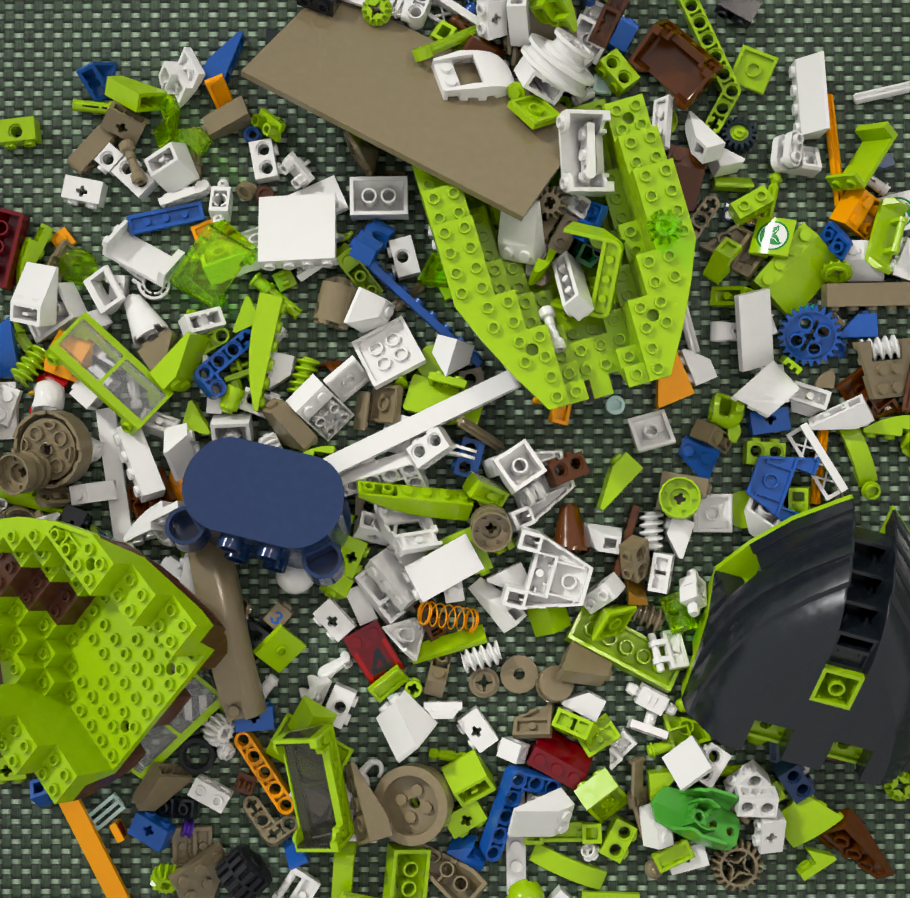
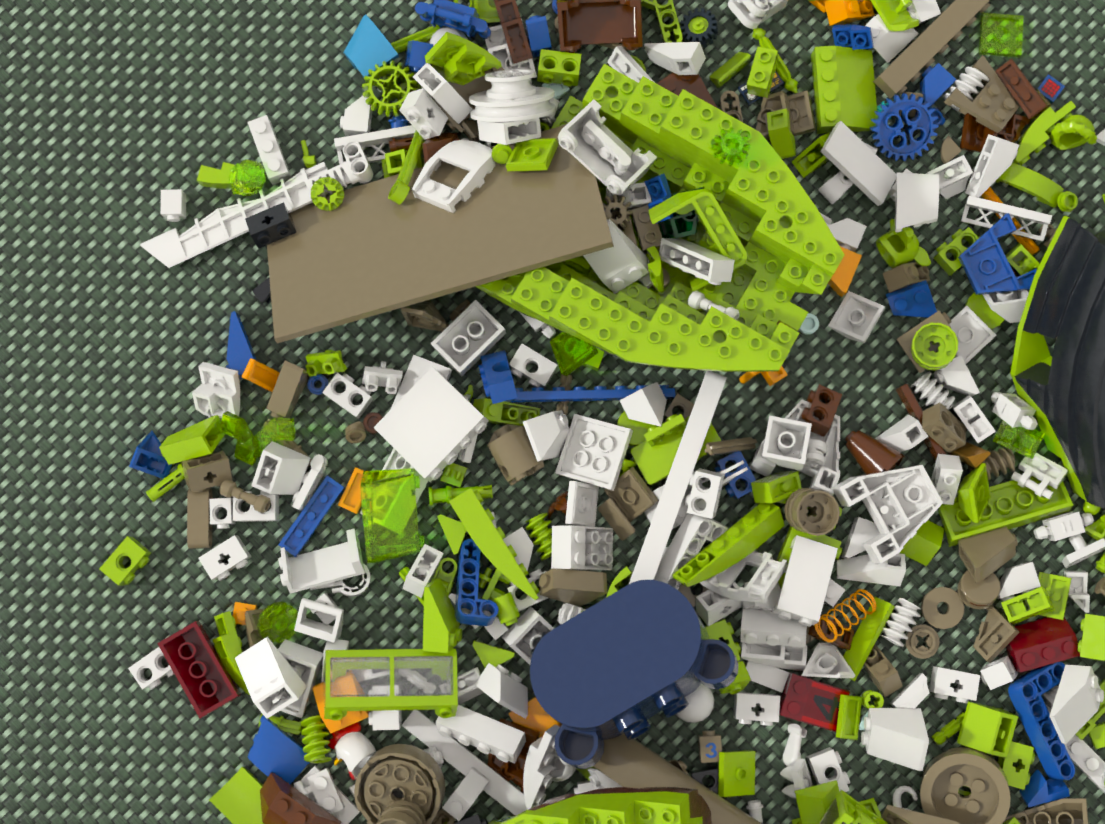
camera: 50 degrees left, 5 degrees down
white cone [124,294,170,349] -> none
dark tan slope [138,329,180,371] -> none
white piece [208,179,234,229] -> none
lime slope [596,452,643,511] -> none
white slope [707,148,745,177] -> none
blue brick [745,406,791,436] -> none
slope [748,217,797,259] -> none
lime tile [779,355,803,375] -> none
lime gear [821,260,853,284] -> none

